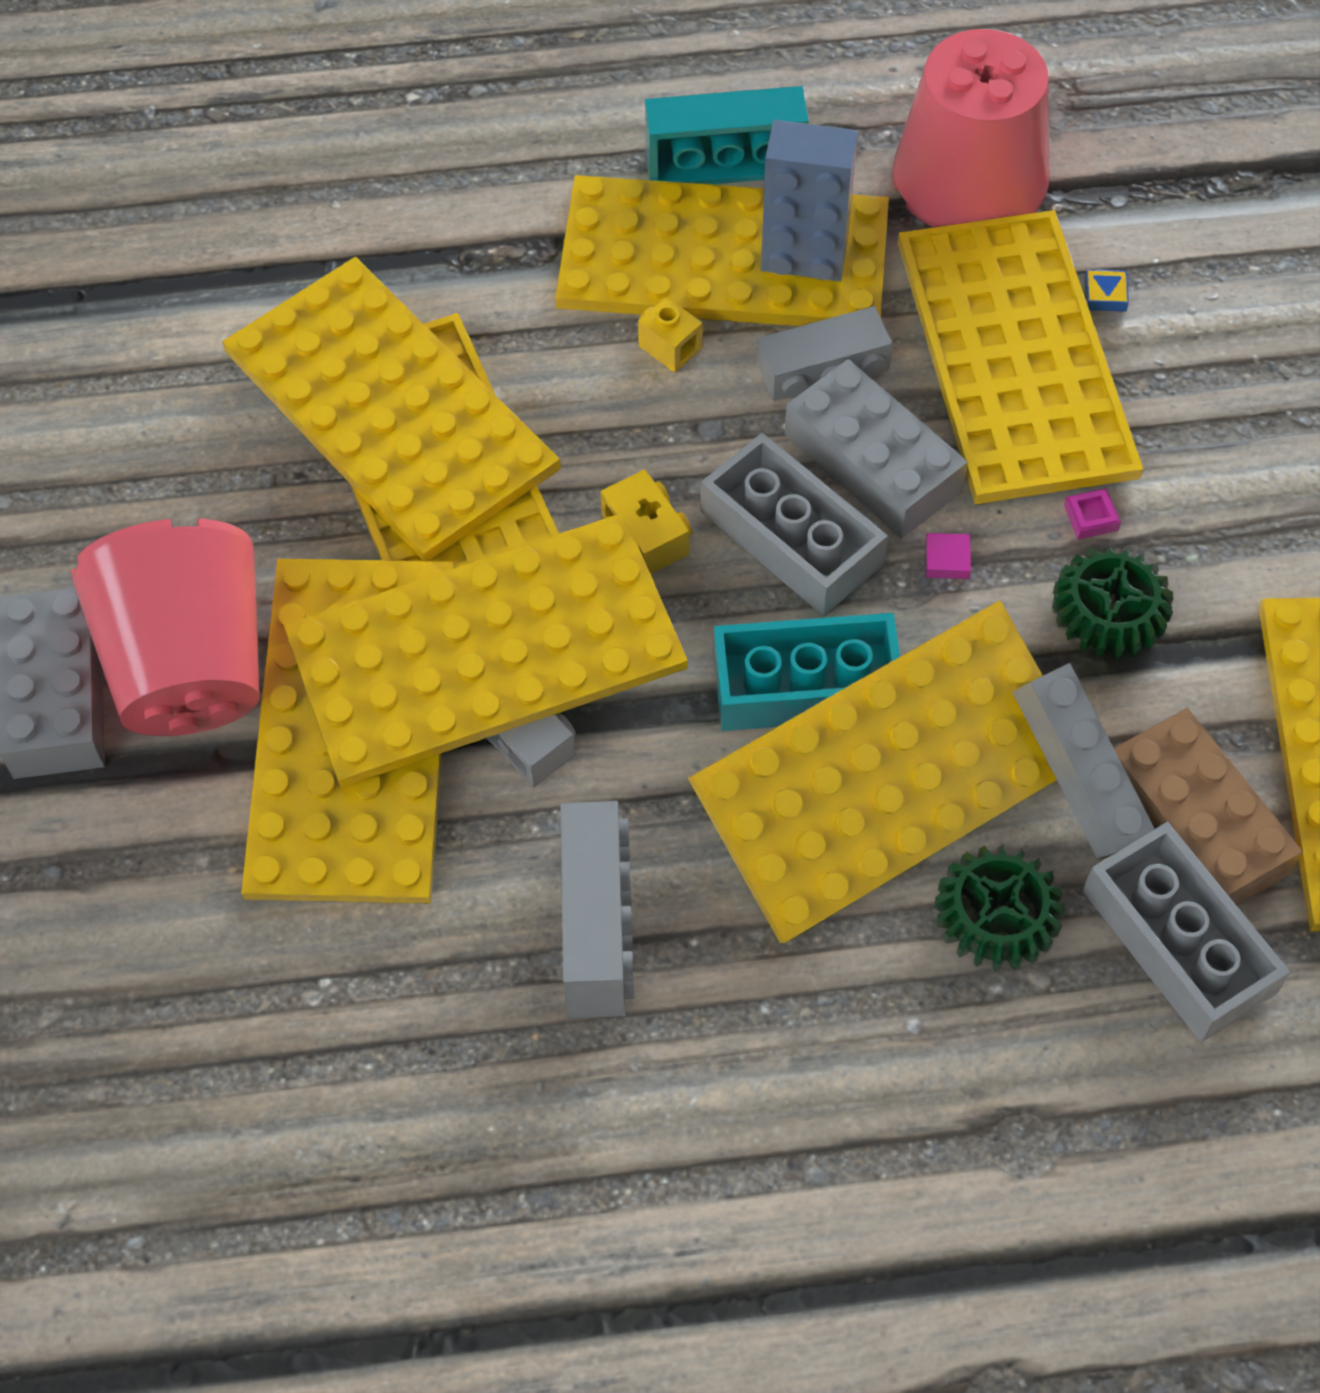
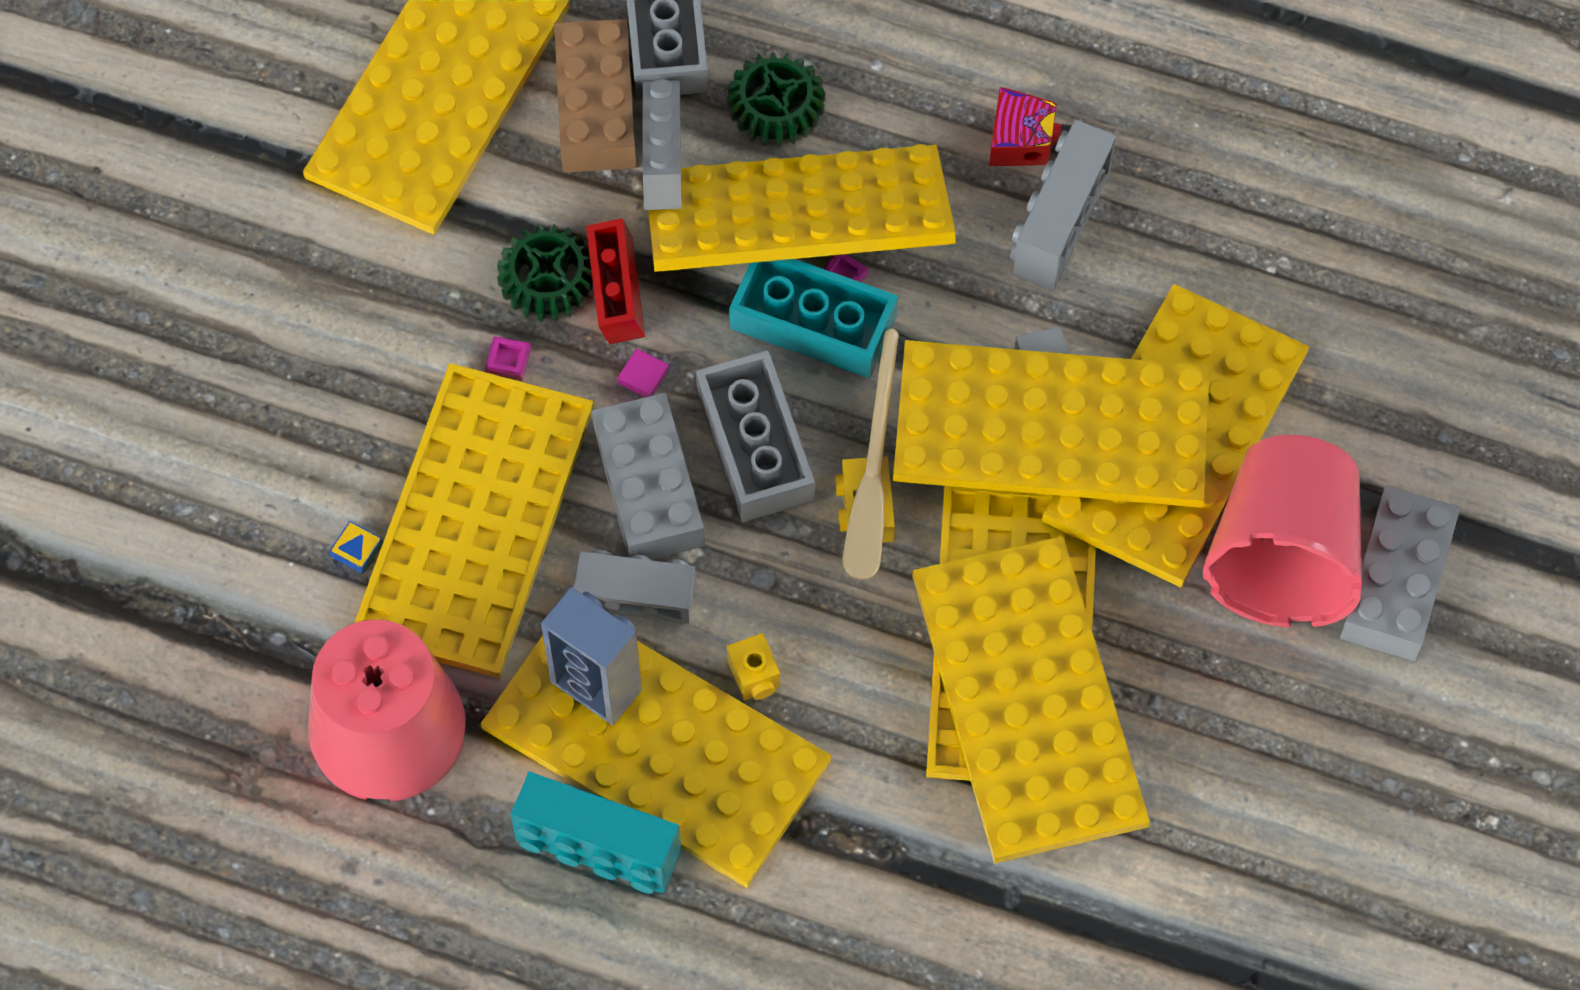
camera: 155 degrees left, 5 degrees up
none -> red brick [586,218,646,345]
none -> tan piece [842,328,899,579]
none -> torso [989,87,1072,166]

